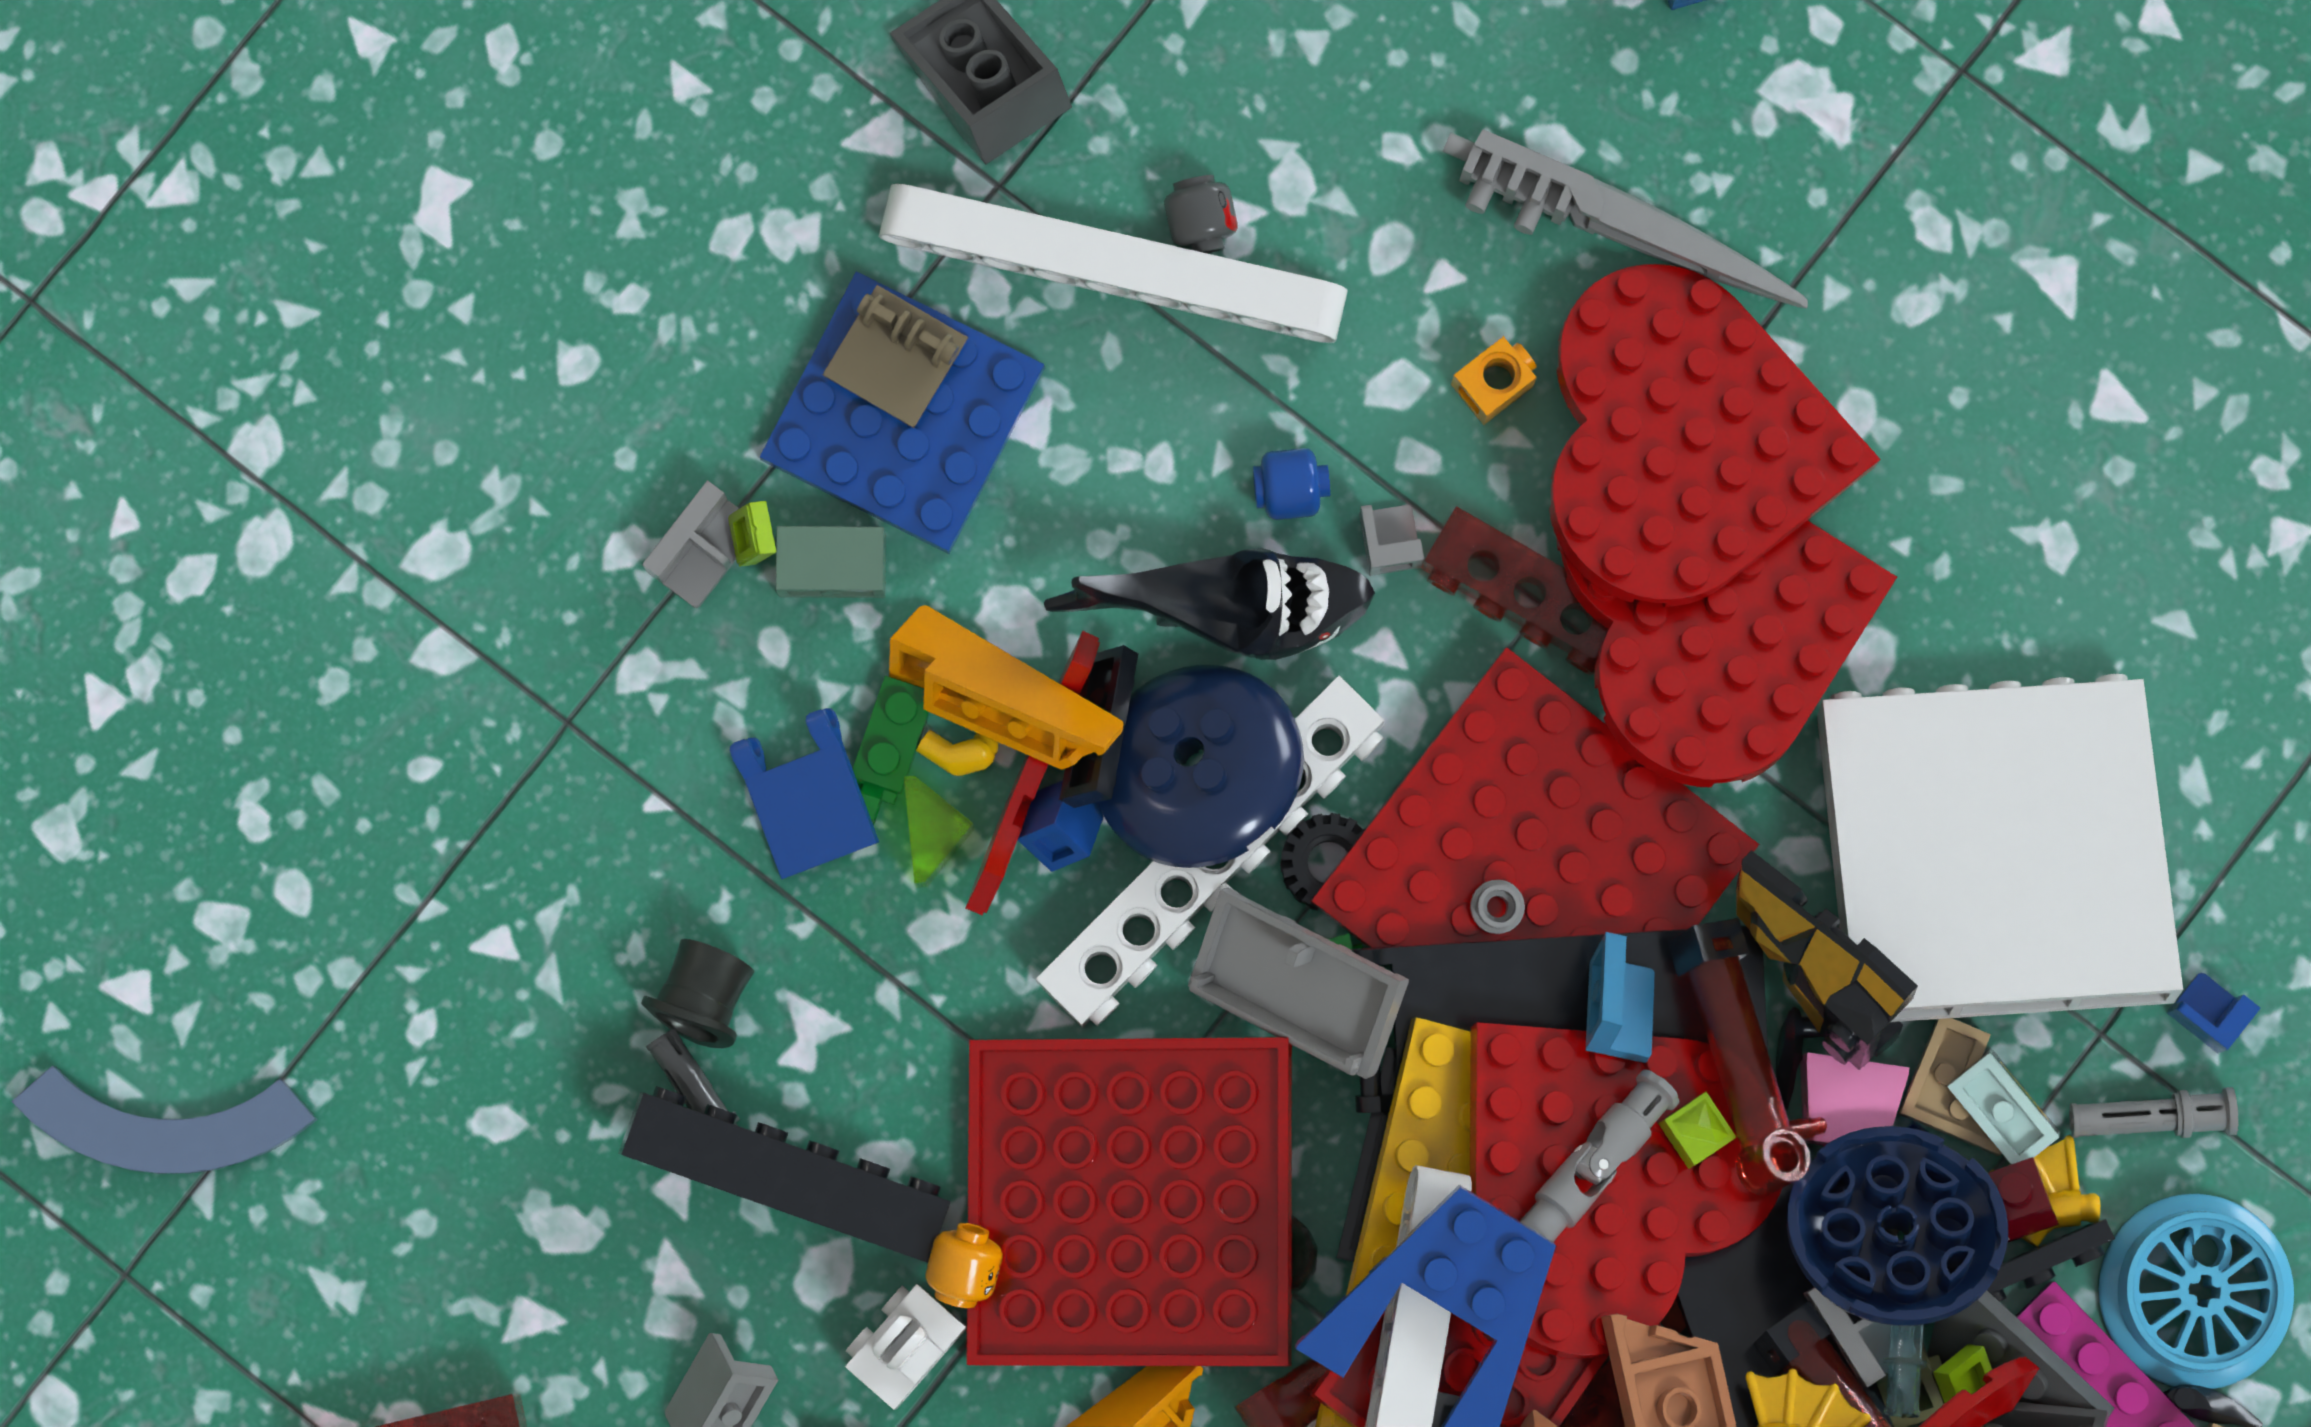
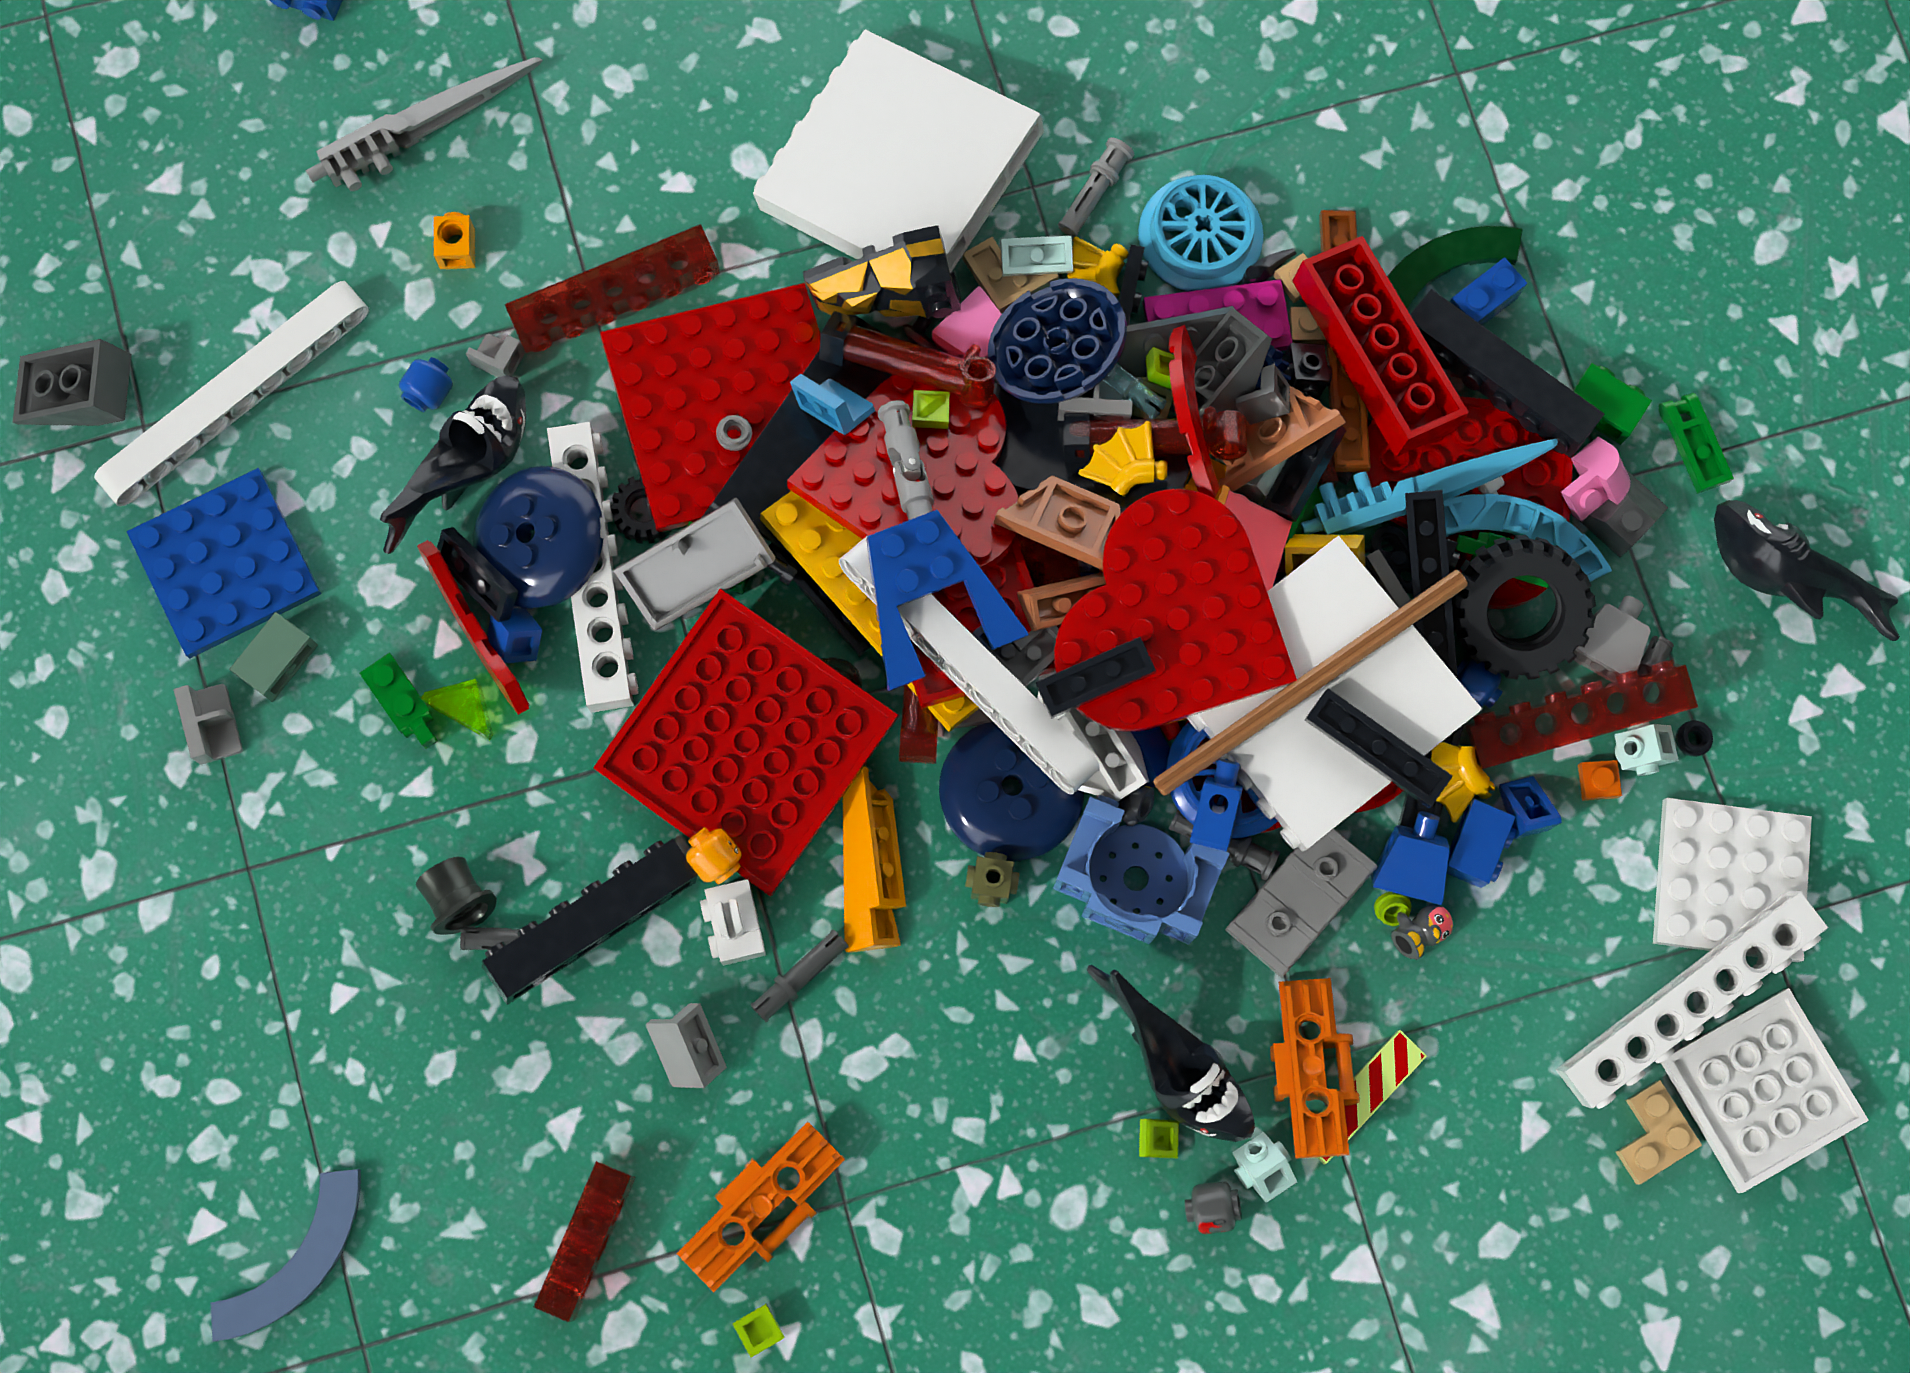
camera: 60 degrees left, 5 degrees down
lime tile [728,501,777,567] -> none
blue flag [730,708,879,879] -> none
dark tan hinge [822,285,968,428] -> none
light orange wedge [889,605,1124,770] -> none
yellow arm [916,729,999,776] -> none
dark grey head [1164,175,1238,254] -> none
red plate [1549,264,1881,607] -> none
red plate [1557,521,1897,787] -> none
dark red brick [1988,1157,2059,1242] -> none
blue panel [2167,973,2261,1053] -> none

